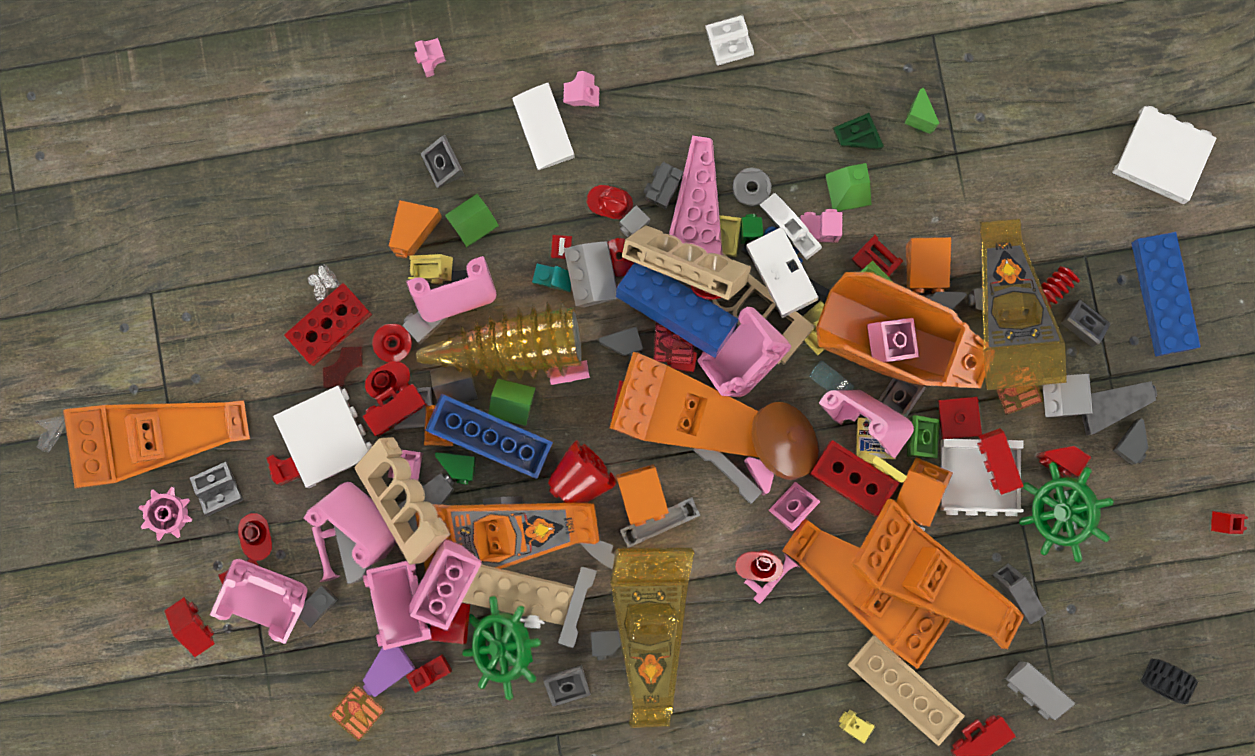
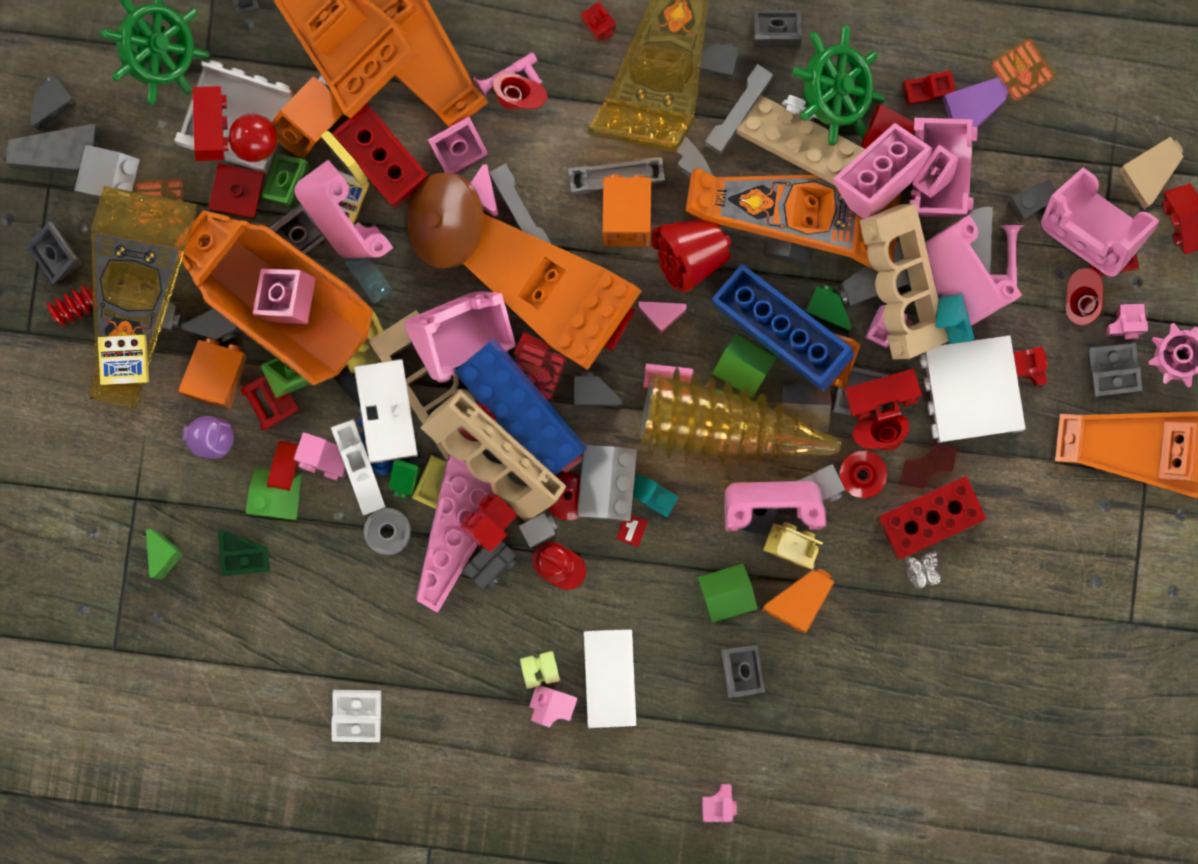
camera: 155 degrees left, 0 degrees up
red slope [1036,446,1091,478] -> none
none -> tile [98,335,149,385]
none -> medium lavender helmet [182,416,234,459]
none -> red piece [228,114,278,162]
none -> red slope [267,441,299,491]
none -> red brick [460,493,518,552]
none -> yellowish green wheel [520,651,560,689]
none -> red brick [580,1,616,42]
none -> bright pink slope [639,301,686,334]
none -> bright pink slope [912,145,959,198]
none -> teal slope [936,294,974,344]
none -> bright pink brick [1105,304,1148,340]
none -> tan slope [1119,137,1184,210]

